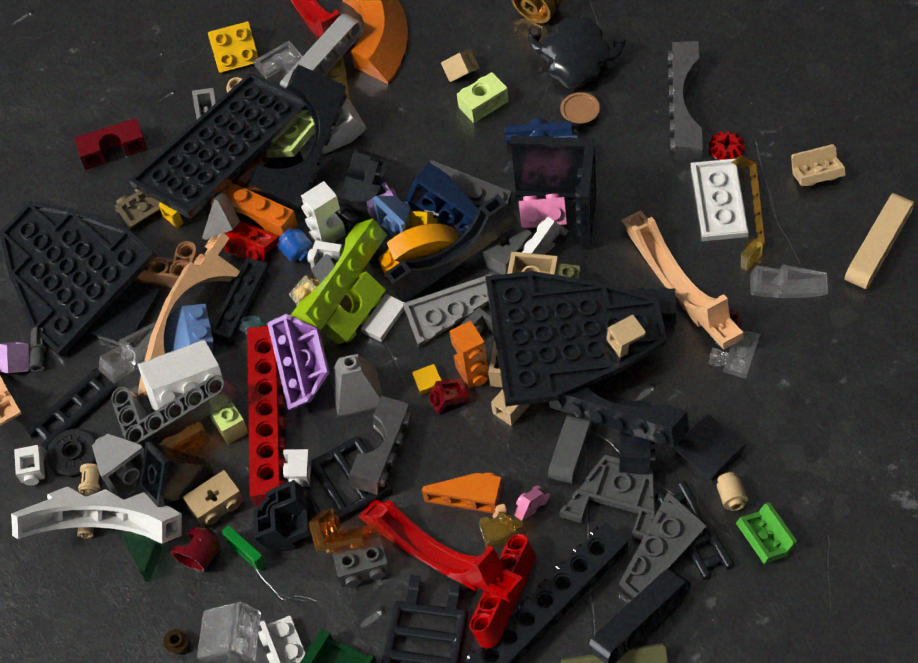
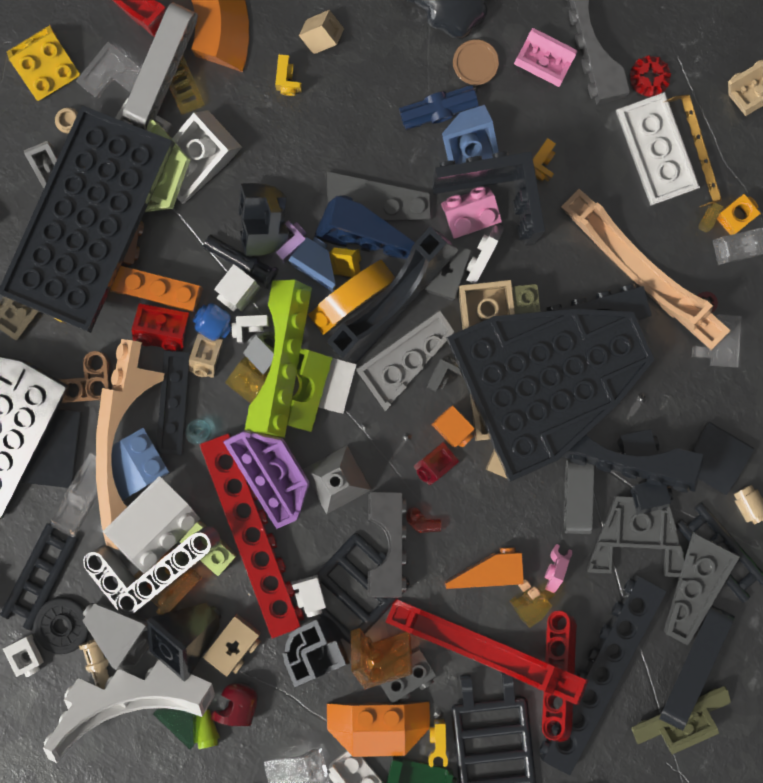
camera: 25 degrees left, 30 degrees up
light grey slope [202,192,240,240] -> none
green tile [222,525,266,571] -> none
black arch [246,64,347,210] -> none
yellow tile [412,364,441,395] -> none
yellowish green brick [457,72,509,123] -> none
tan panel [607,315,645,357] -> none
none -> tan bracket [189,334,223,377]
none -> lime cone [195,710,220,749]
none -> yellow bracket [275,54,302,96]
none -> orange wedge [327,701,430,757]
none -> clear red arm [406,507,441,533]
none -> yellow plate [428,719,448,767]
none -> bright pink bracket [514,28,577,87]
none -> light orange bracket [533,138,556,181]
none -> light orange brick [715,194,761,236]

